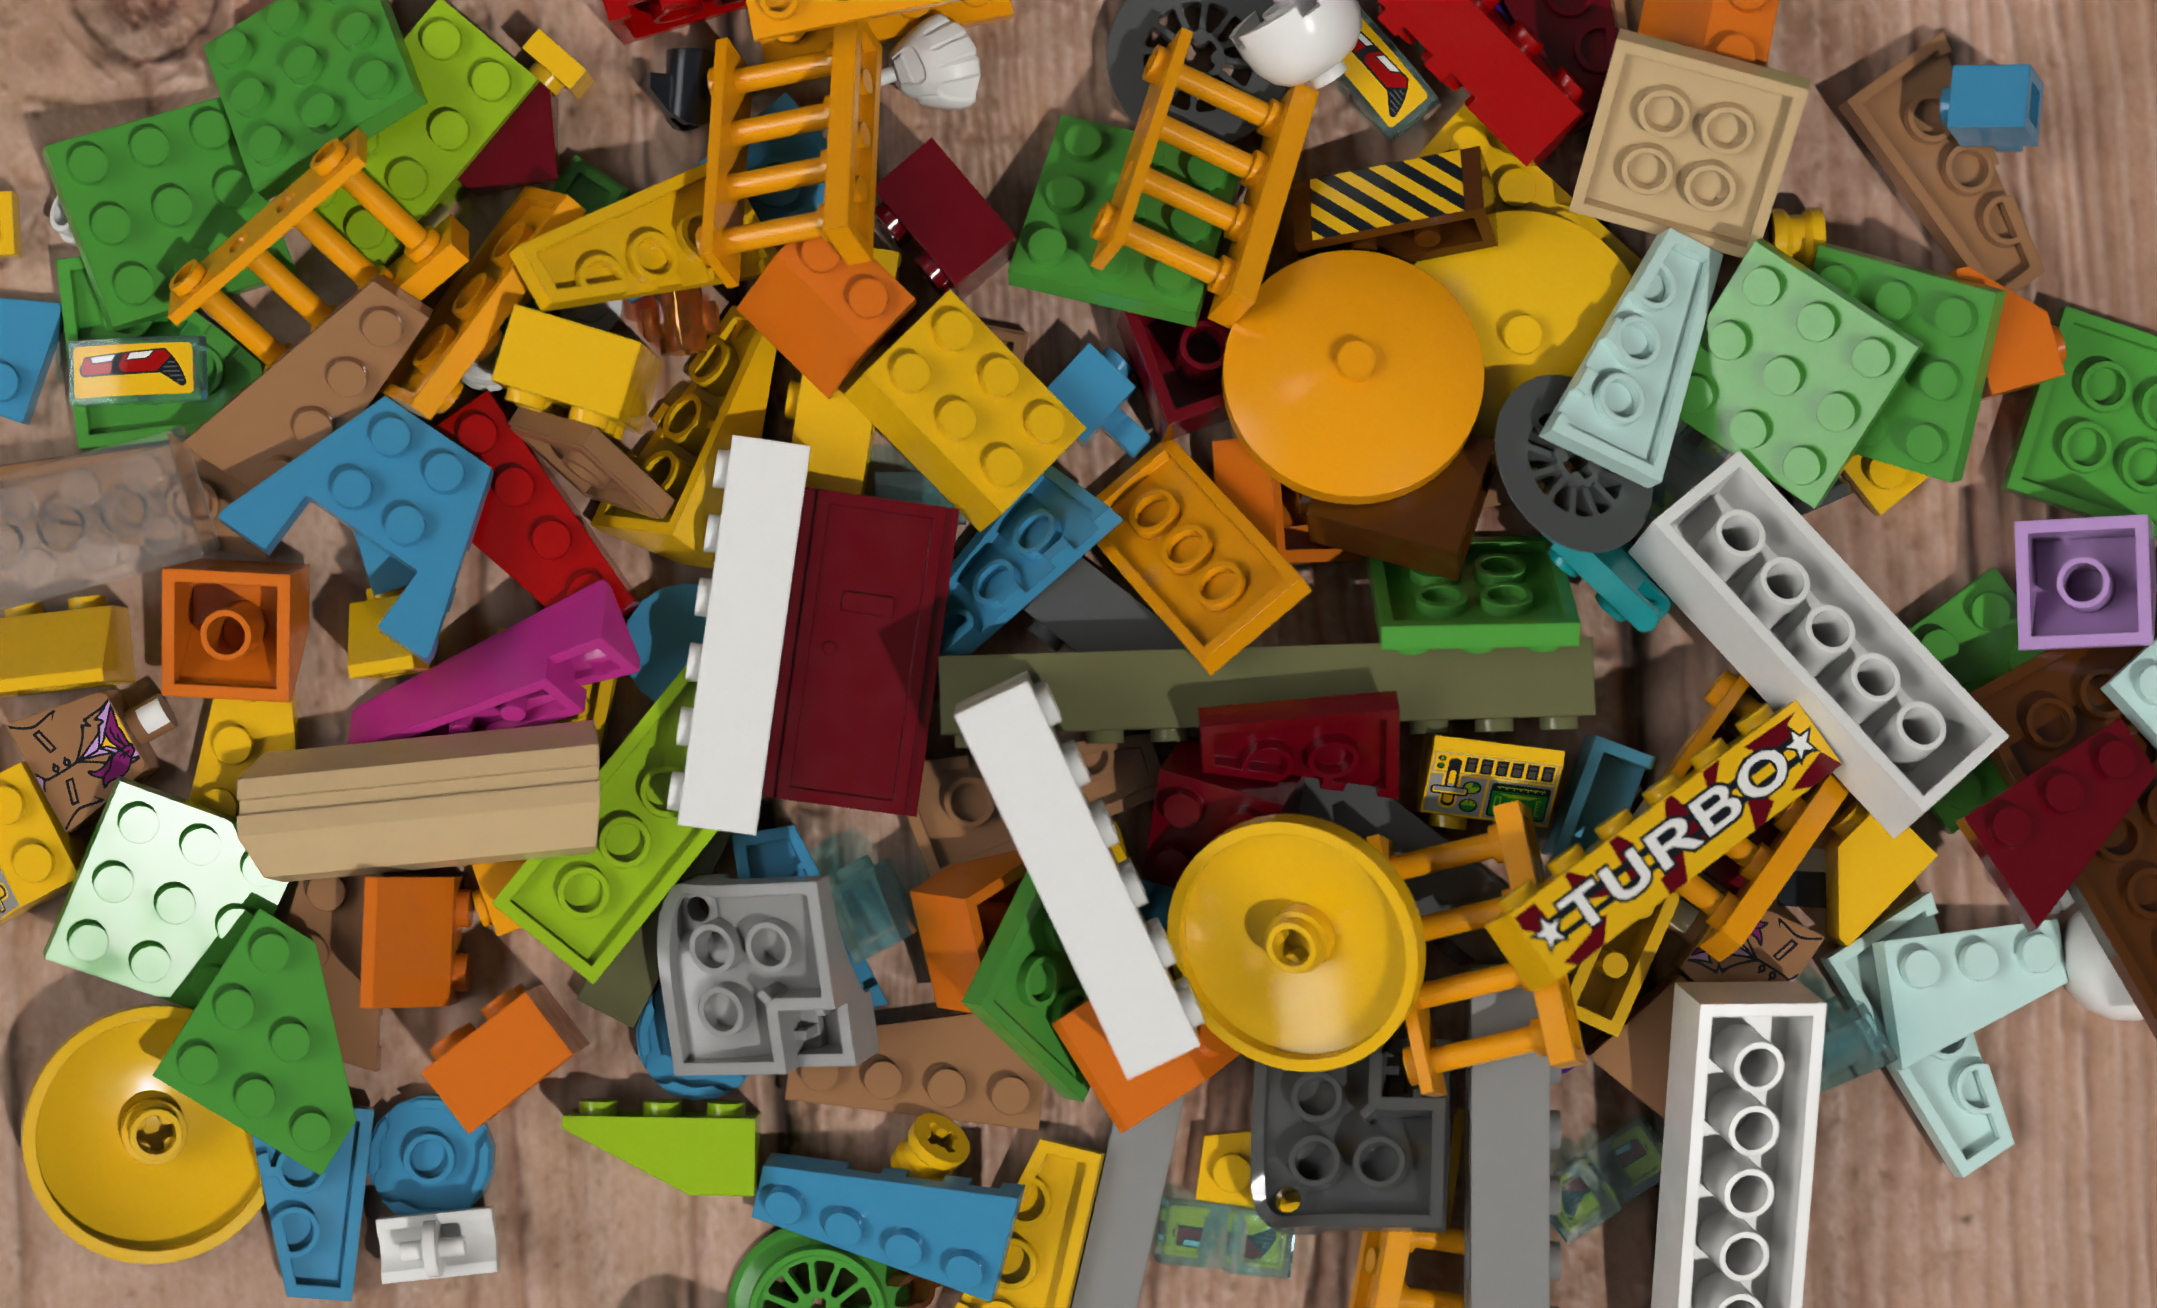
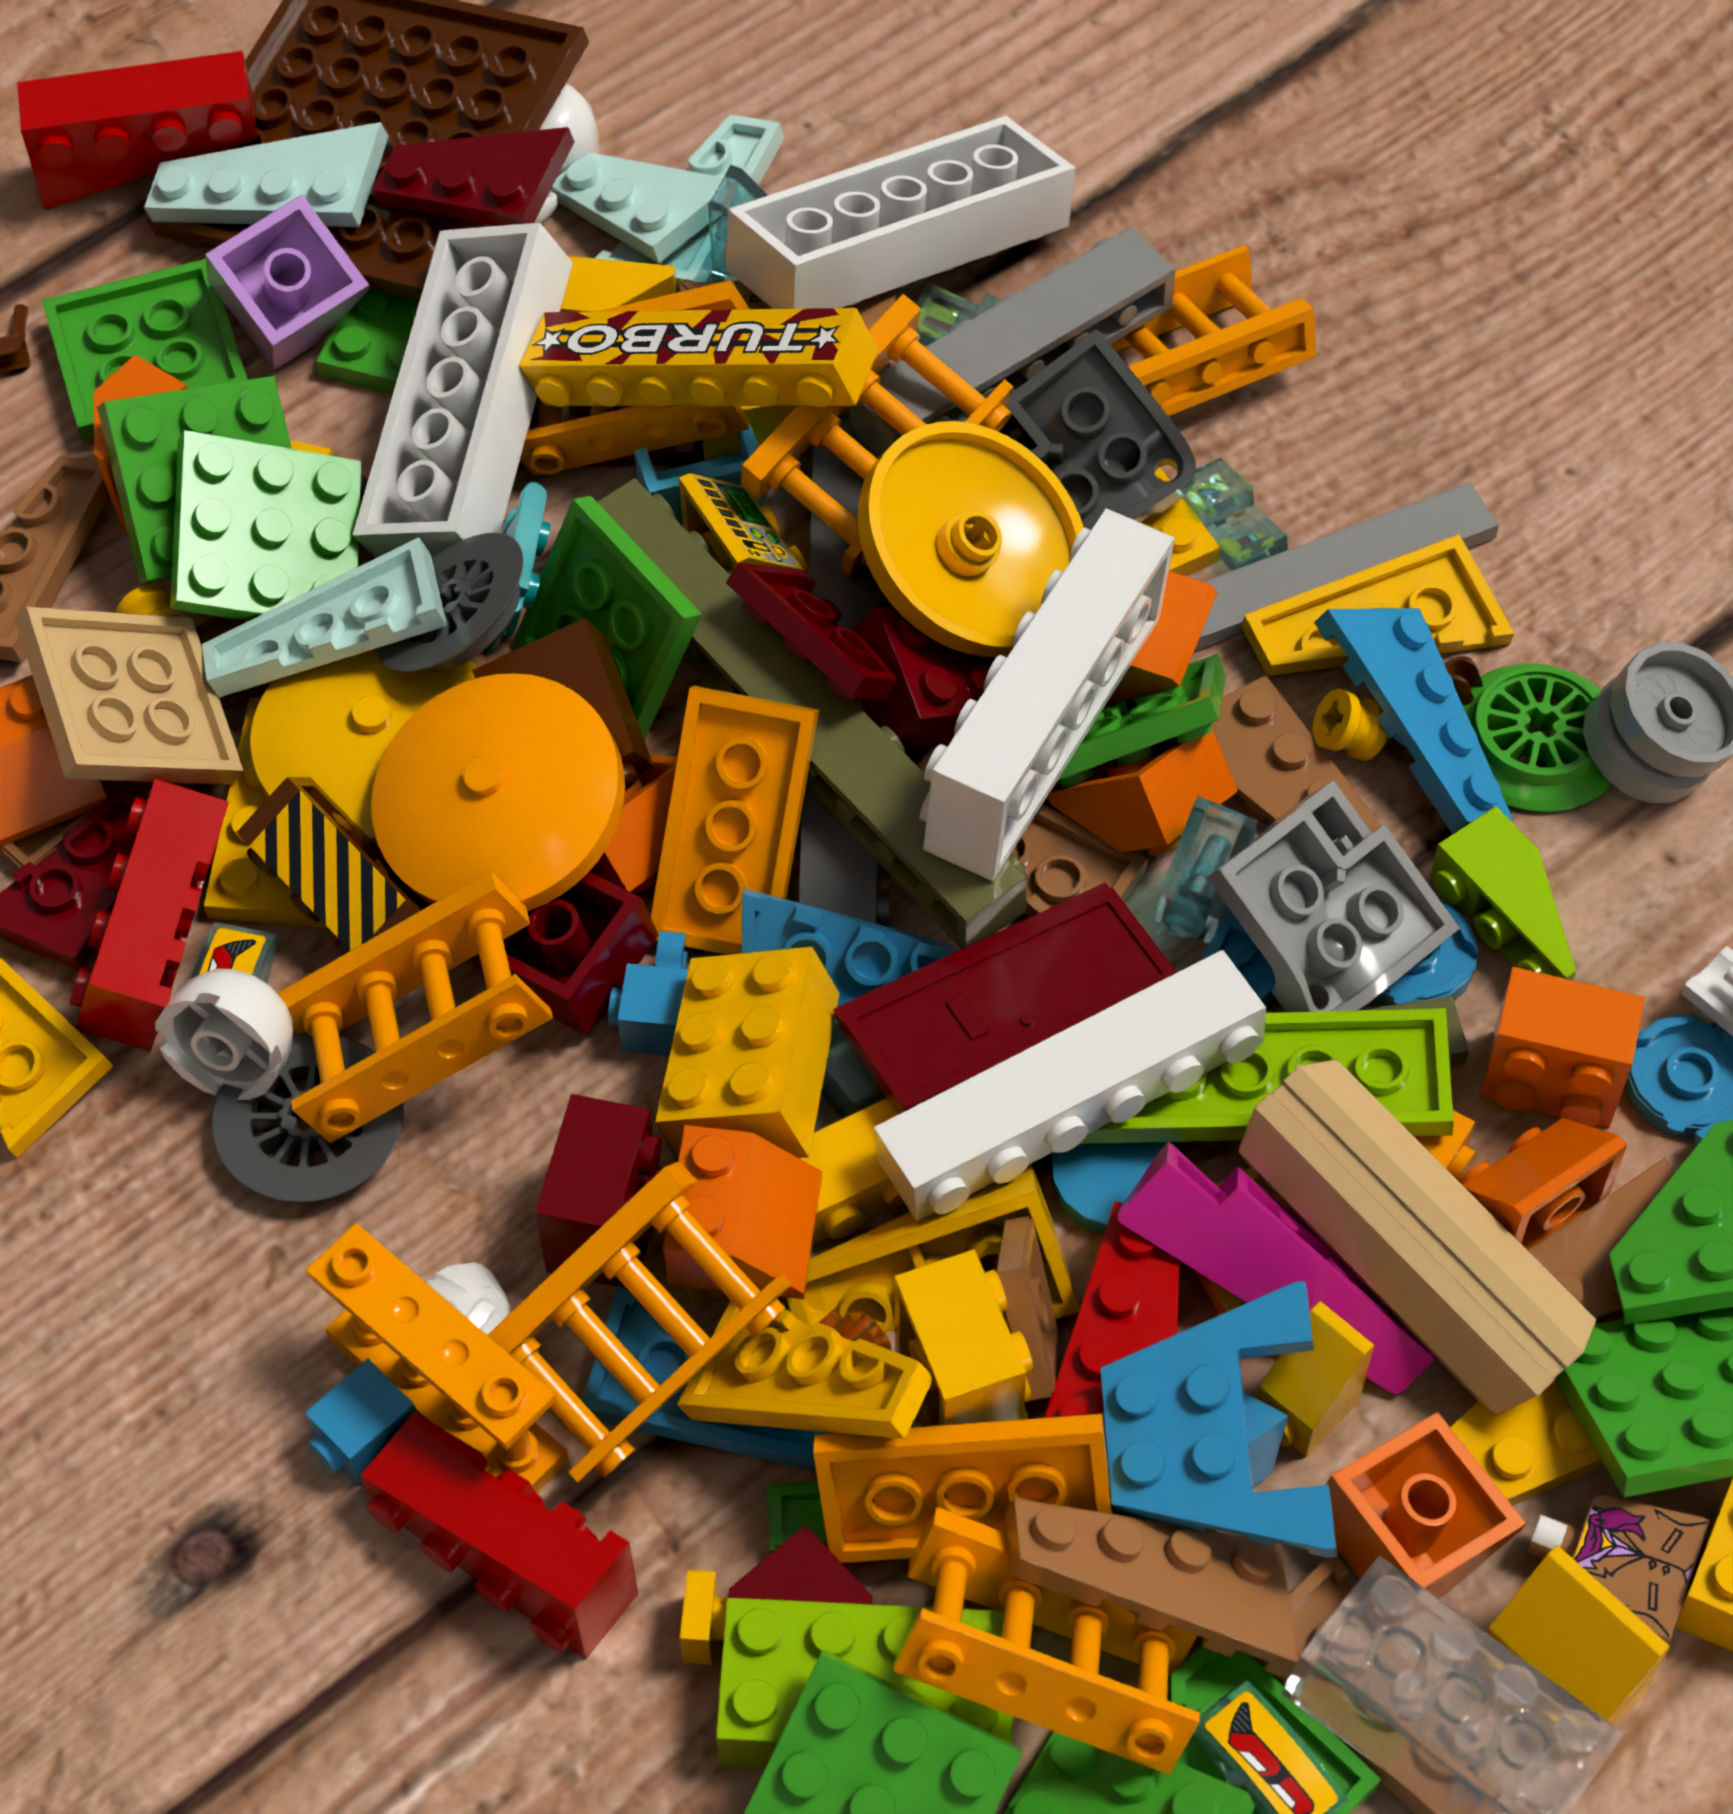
camera: 125 degrees left, 30 degrees down
black piece [646,48,715,132] -> none
bright green plate [1008,115,1241,327] -> none

